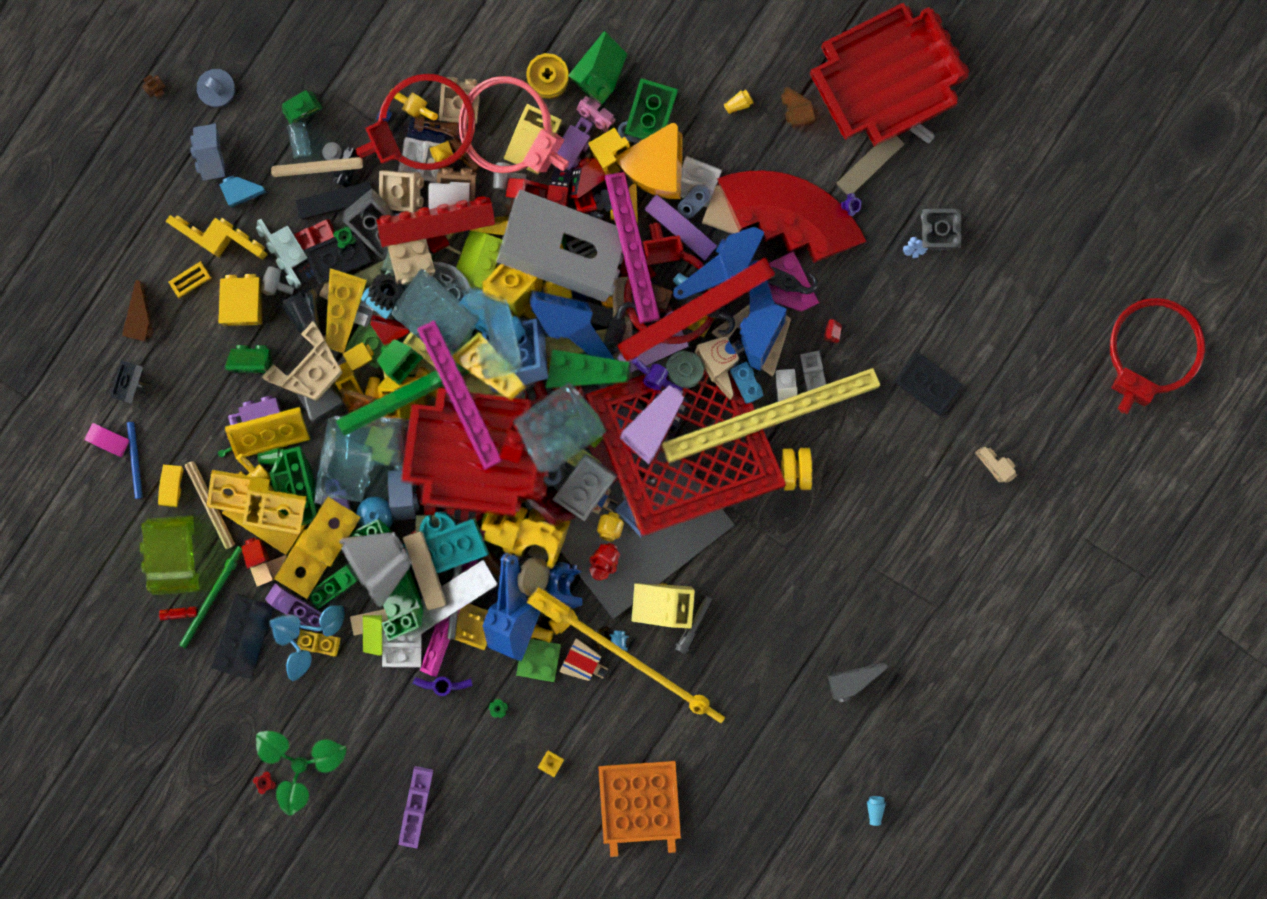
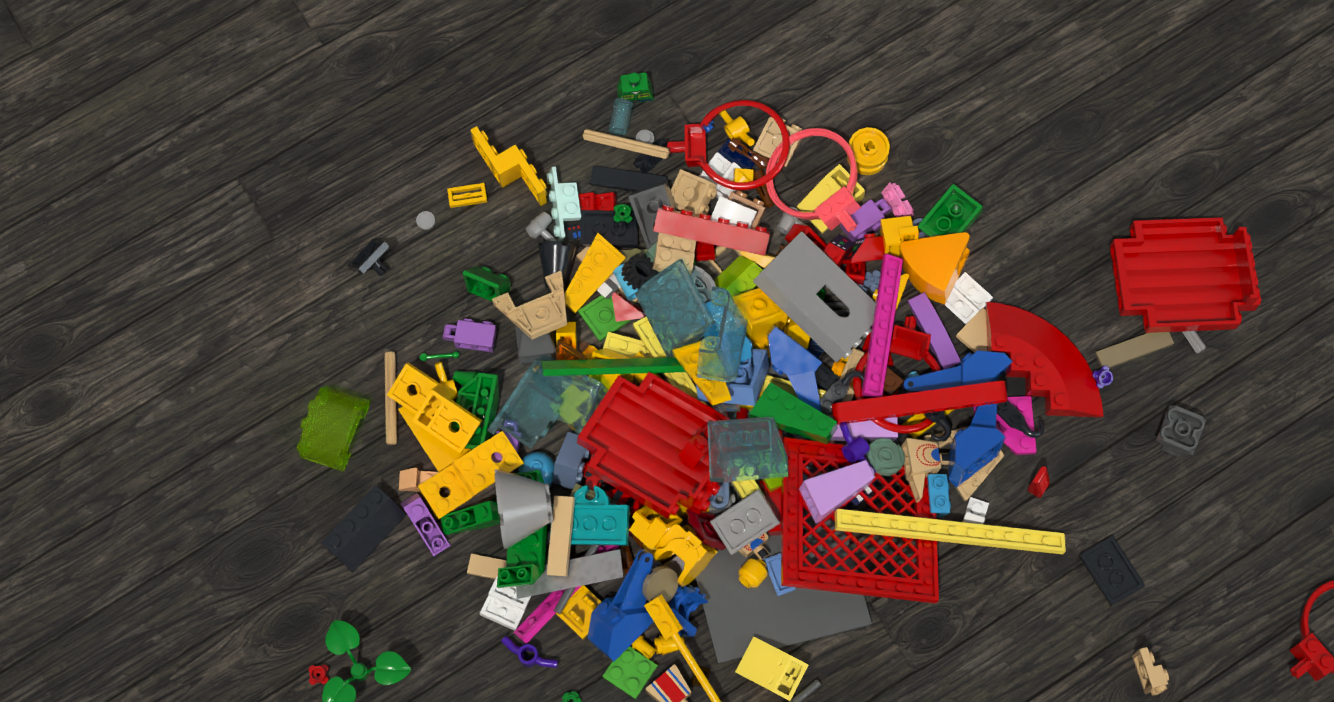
camera: 25 degrees right, 15 degrees down
dark pink slope [85,423,130,457] -> none
reddish brown slope [122,280,154,342] -> none
blue bar [127,422,143,499] -> none
reddish brown gear [142,74,166,99] -> none
yellow slope [158,465,184,507] -> none
red axle [159,606,197,620] -> none
green bar [179,546,242,649] -> none
sand blue brick [190,124,225,180] -> none
sand blue tile [197,69,235,107] -> none
dark azure slope [219,176,266,208] -> none
yellow slope [219,274,263,326] -> none
yellow tile [225,407,310,458] -> none
red slope [241,537,270,568] -> none
dark azure plant [270,605,344,681] -> none
yellow slope [297,630,341,656] -> none
yellow brick [343,342,374,371] -> none
lime slope [363,615,382,655] -> none
green torso [377,340,423,385] -> none
dark pink tile [417,320,502,469] -> none
green slope [568,31,627,104] -> none
red head [589,543,620,581] -> none
dark azure brick [608,630,629,651] -> none
sand blue plate [678,184,710,218] -> none
yellow cone [724,90,753,114] -> none
clear orange slope [781,87,815,128] -> none
yellow wheel [781,448,812,491] -> none
light grey slope [800,351,826,391] -> none
light blue plant [903,237,928,258] -> none
none -> light grey piece [416,211,435,230]

